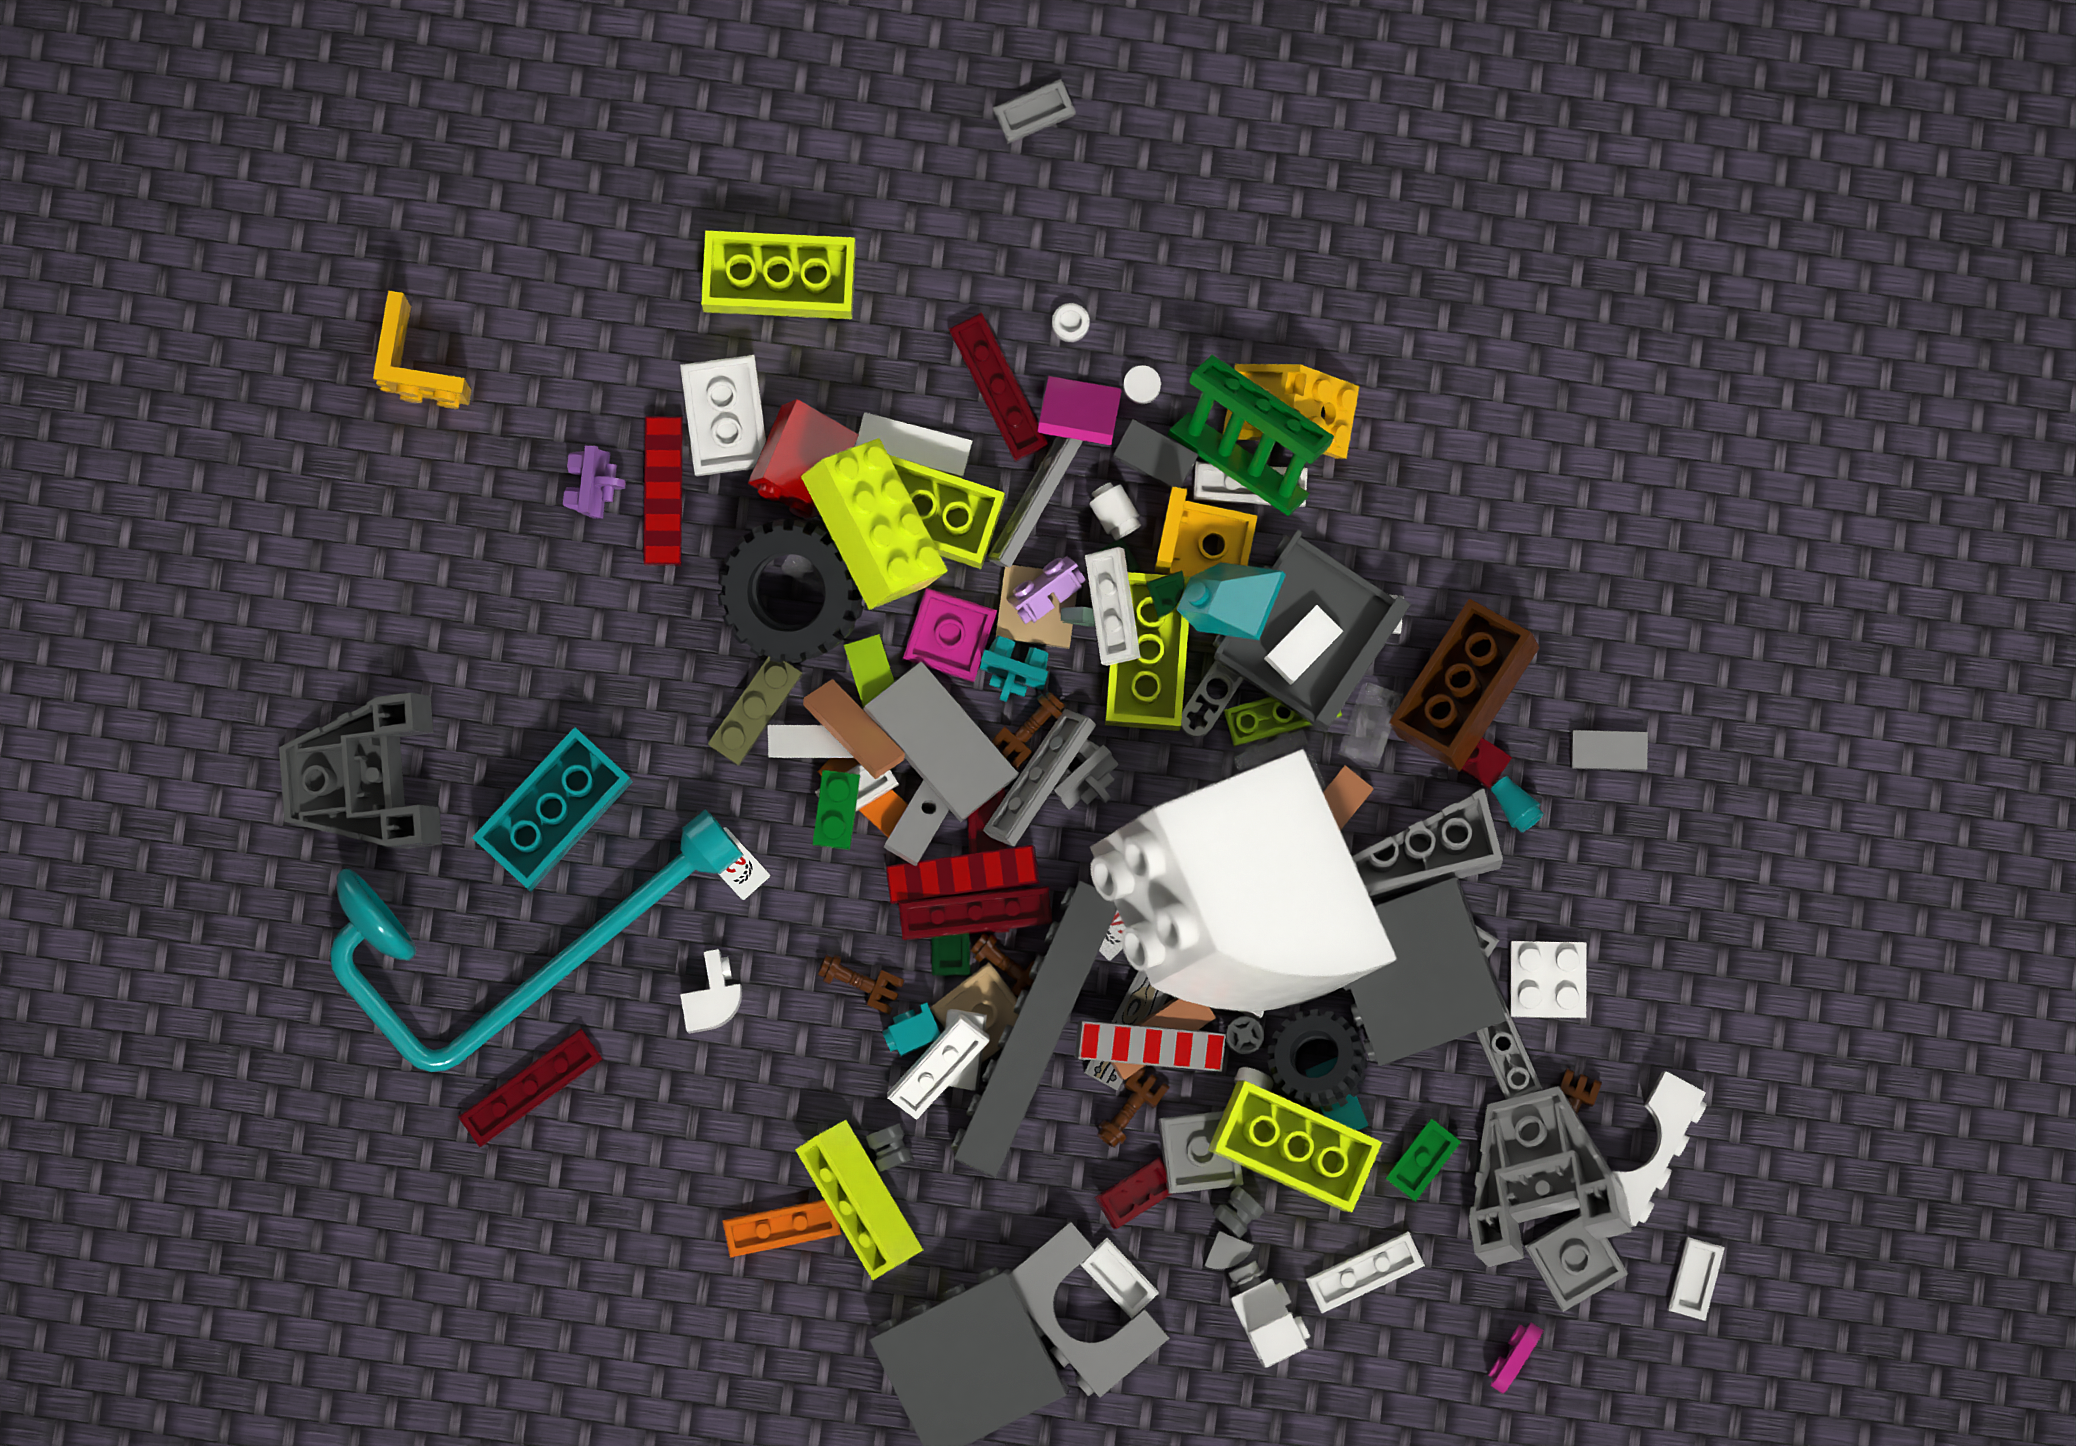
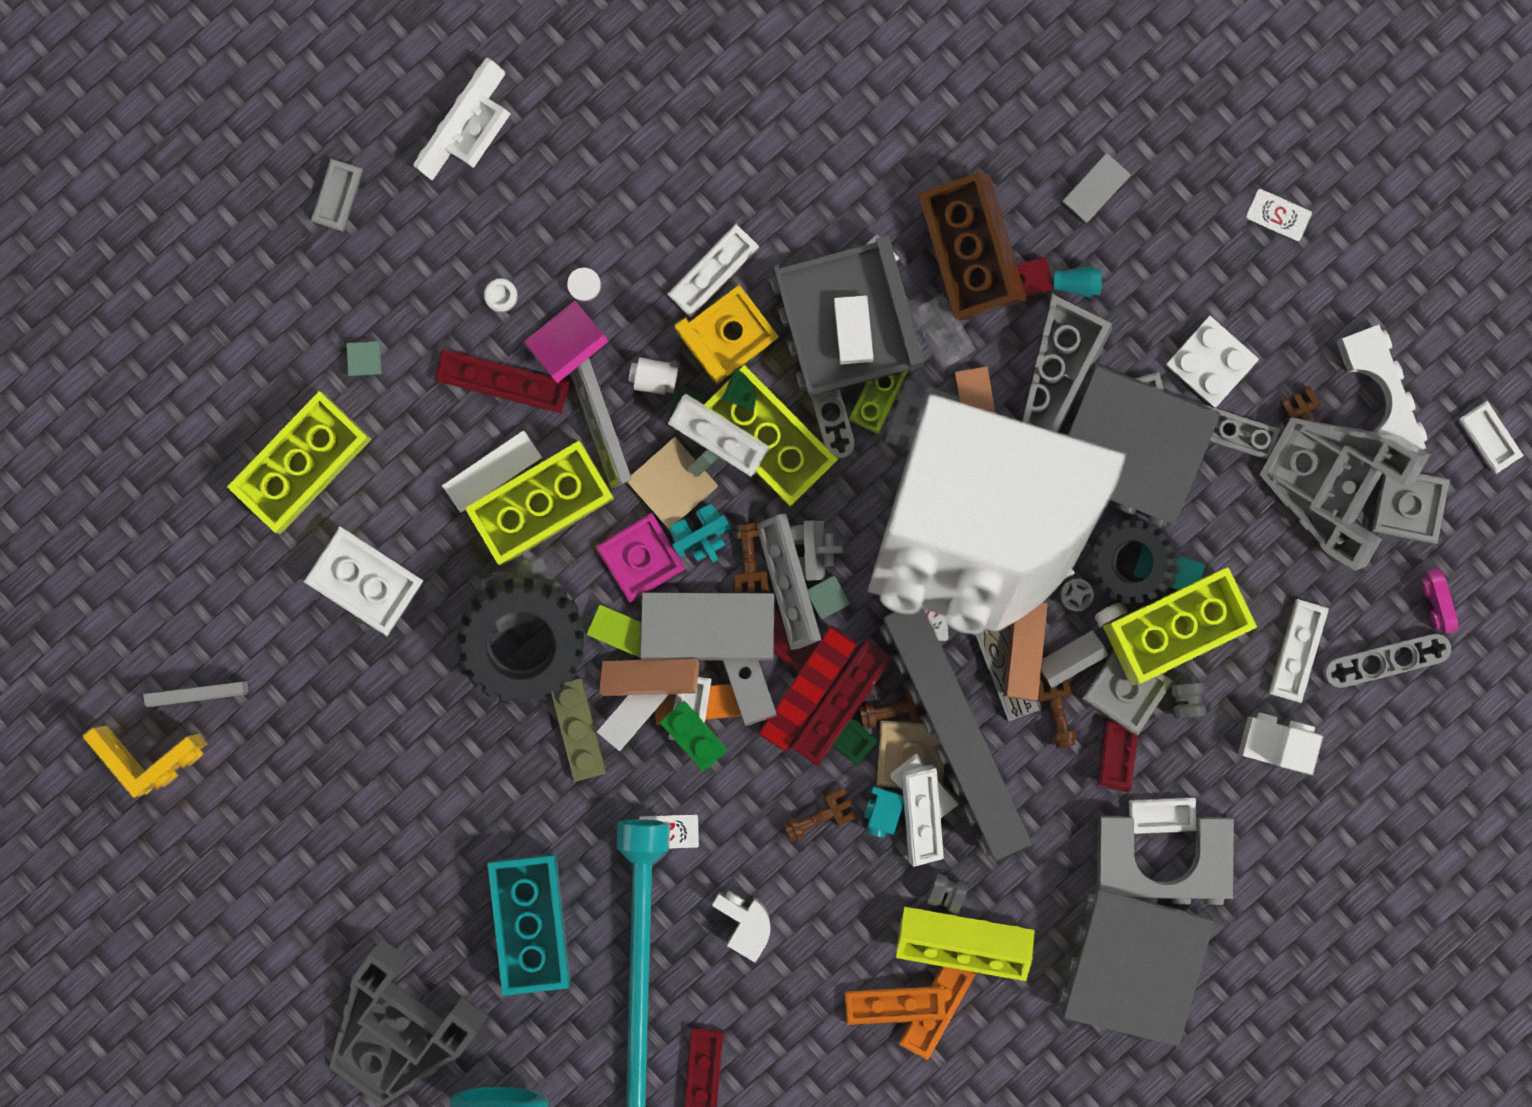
camera: 45 degrees left, 5 degrees up
medium lavender hips [563,445,626,519] -> none
tile [644,417,683,566] -> none
brick [748,399,859,519] -> none
neon yellow brick [801,438,948,610] -> none
lavender hinge [1007,556,1086,624] -> none
tile [1075,1020,1226,1072] -> none
dark grey hinge [1113,419,1199,490] -> none
green fence [1167,355,1334,516] -> none
teal slope [1177,562,1286,640] -> none
light grey tile [1204,1231,1254,1269] -> none
yellow bracket [1222,364,1359,459] -> none
light grey plate [1228,1260,1264,1292] -> none
green plate [1385,1118,1461,1202] -> none
none -> light grey tile [143,681,249,707]
none -> sand green tile [347,341,382,377]
none -> white bracket [413,58,510,180]
none -> sand green tile [807,575,850,620]
none -> orange tile [845,986,946,1025]
none -> light grey tile [1041,630,1108,688]
none -> clear sticker [1246,189,1312,241]
none -> light grey beam [1323,634,1451,688]

